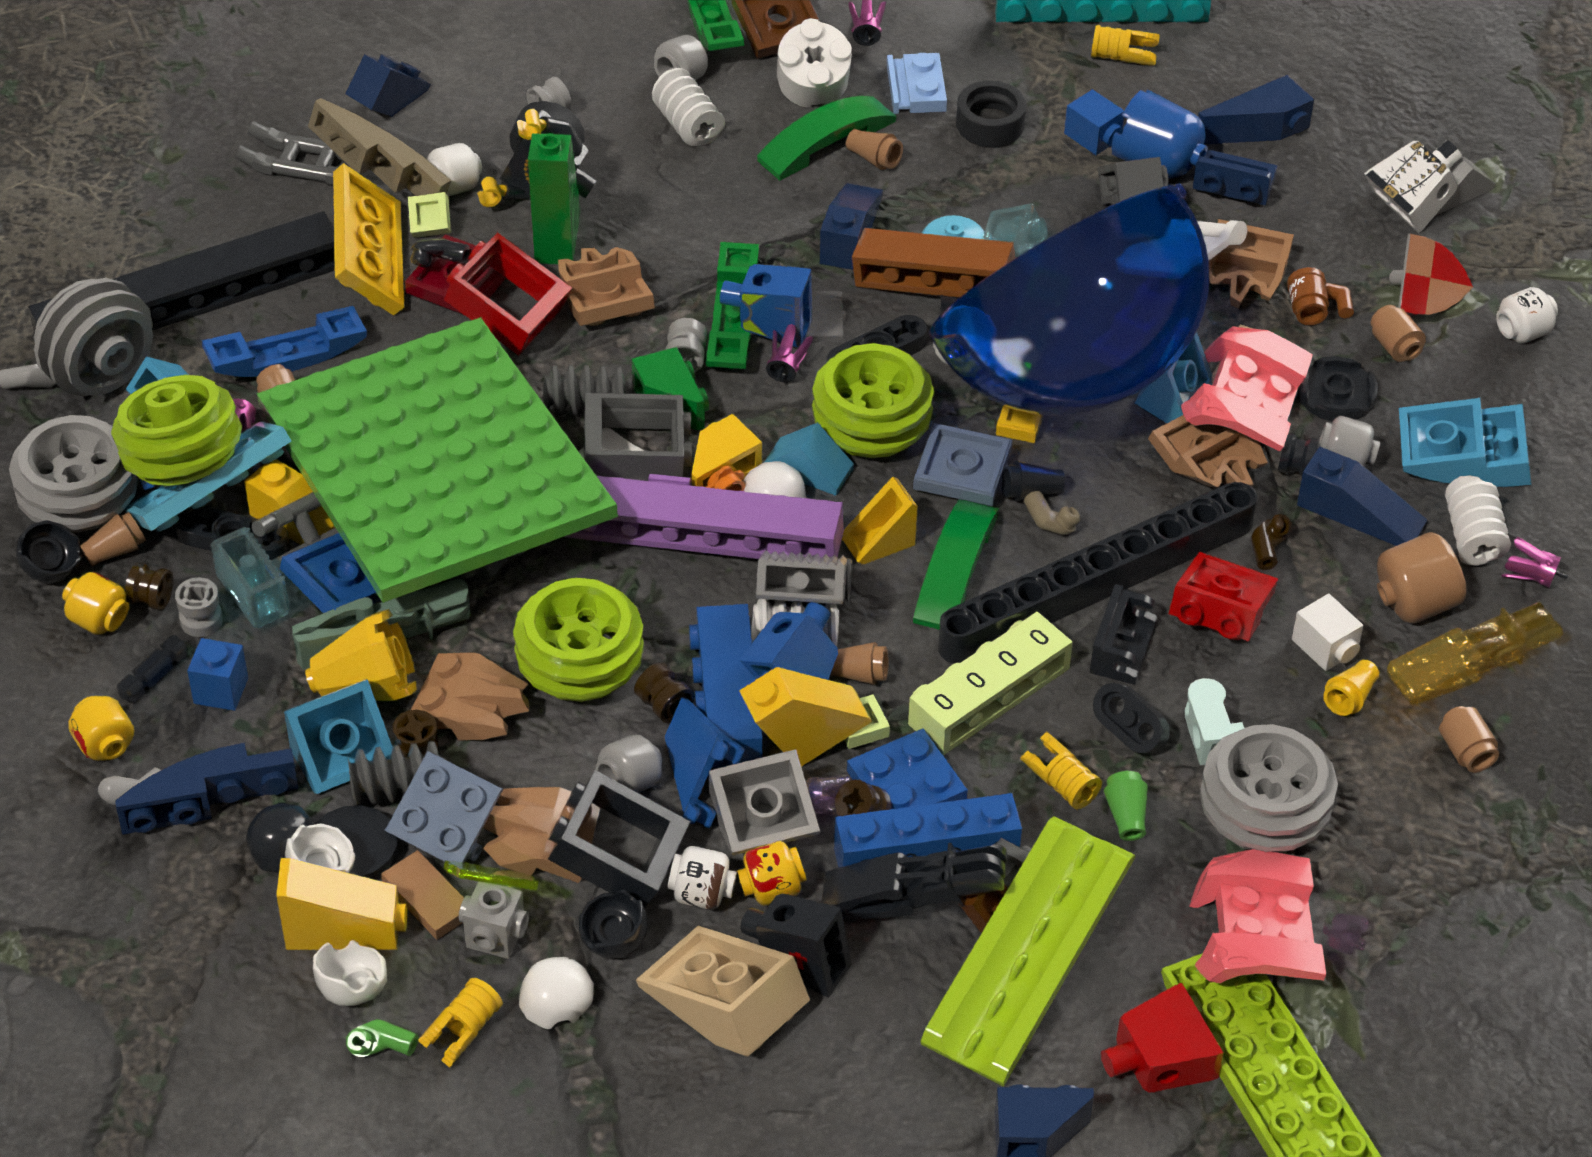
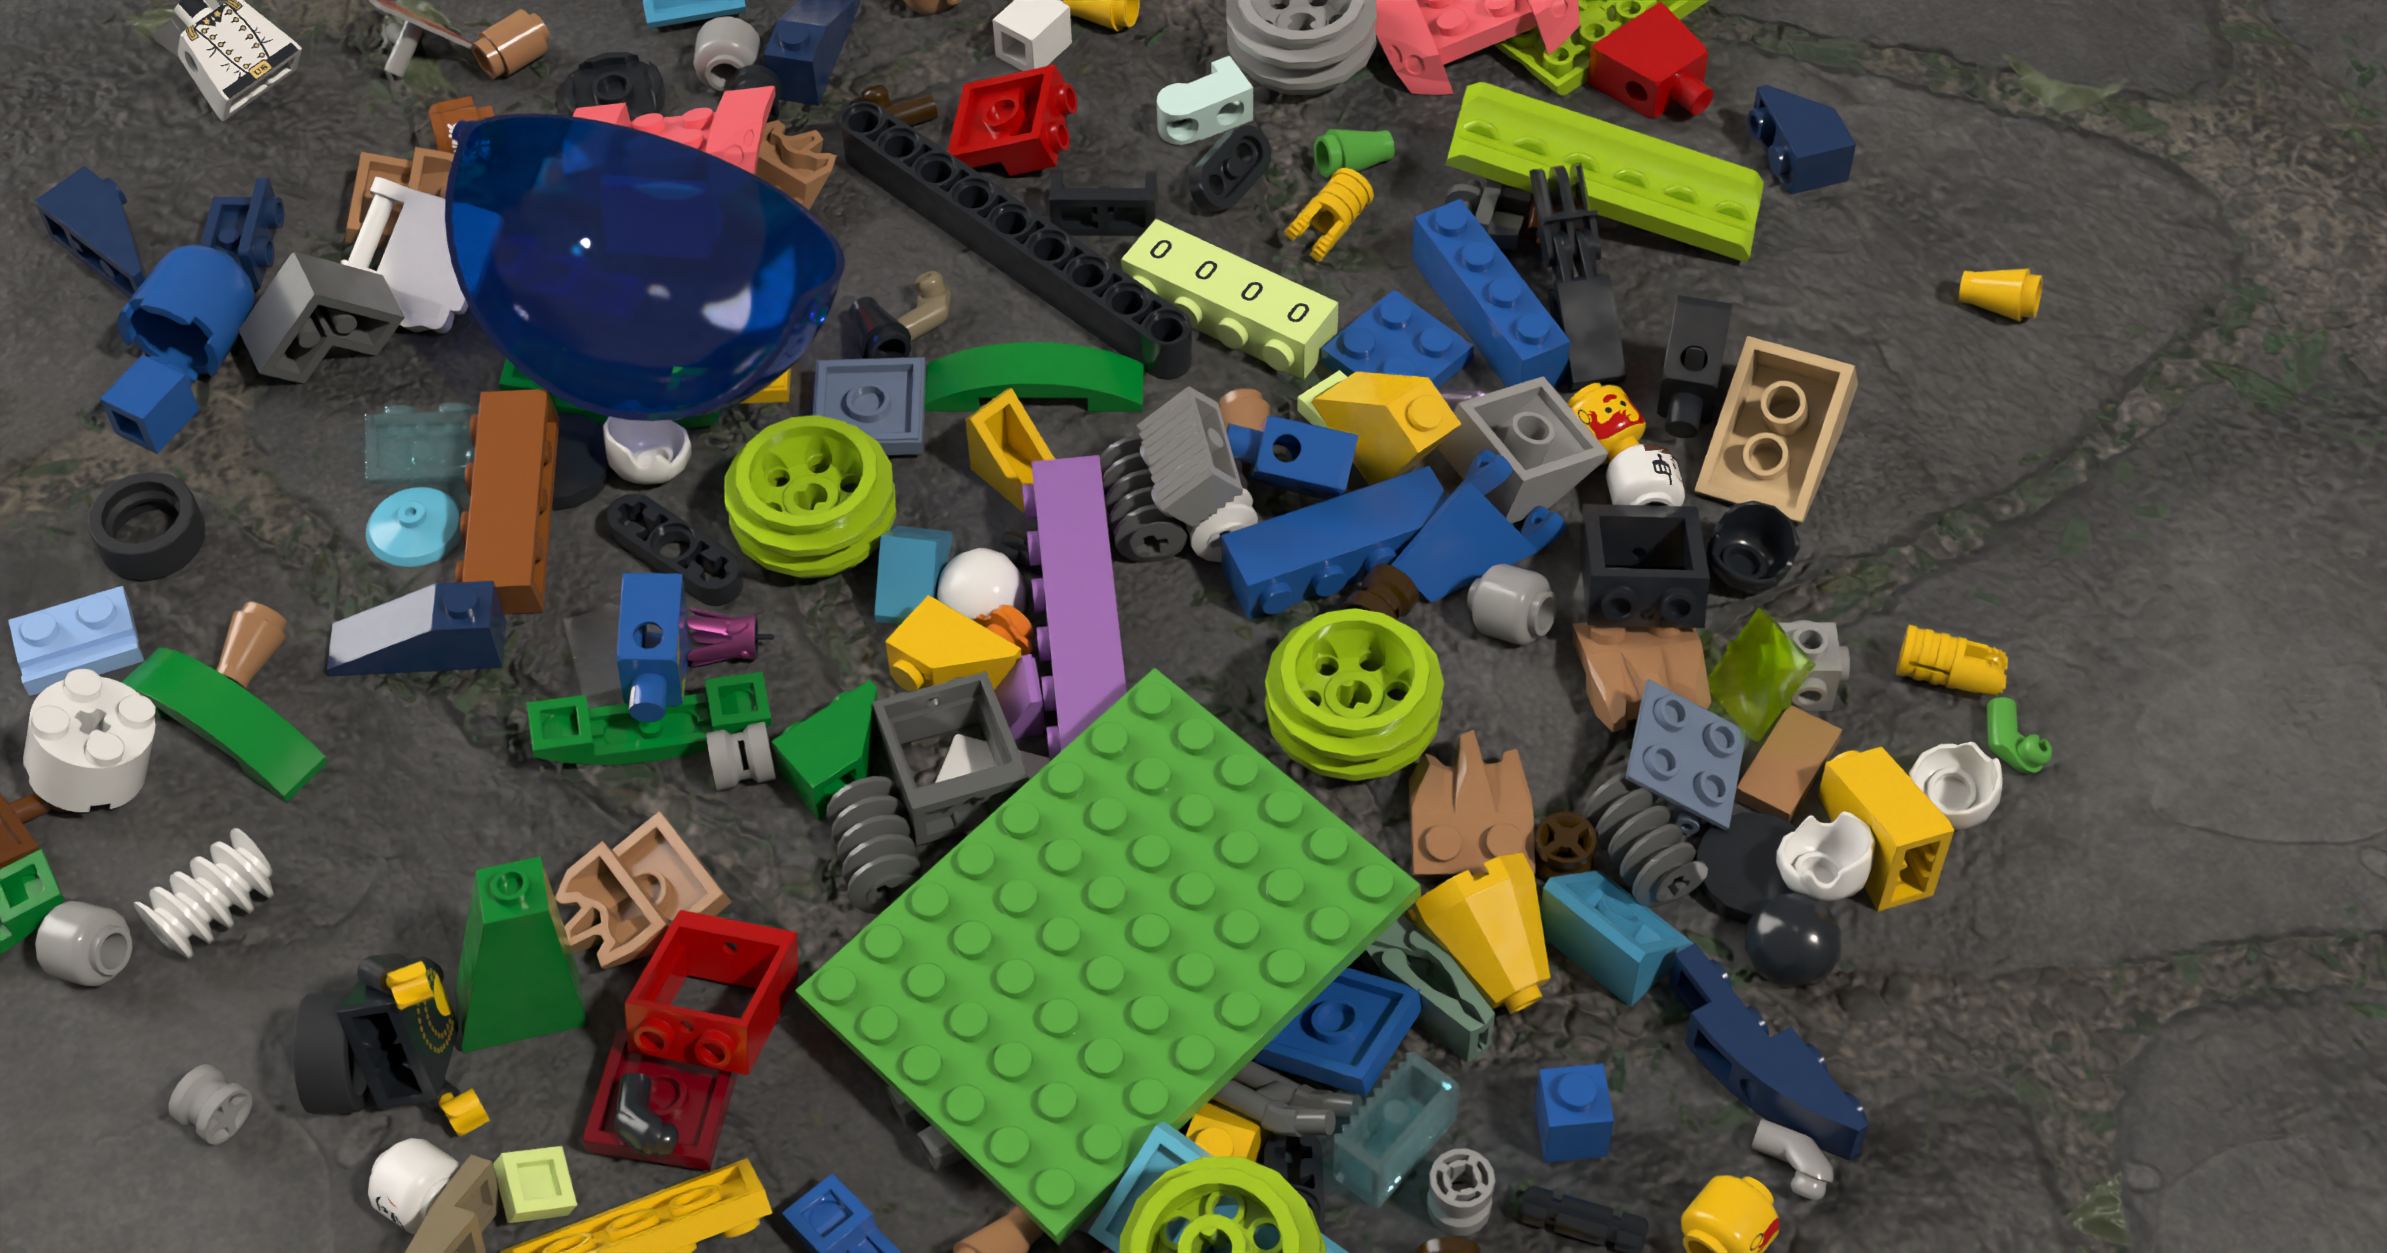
camera: 105 degrees left, 5 degrees up
white hair [519,957,594,1029] -> none
dark brown wheel [835,780,891,816] -> none

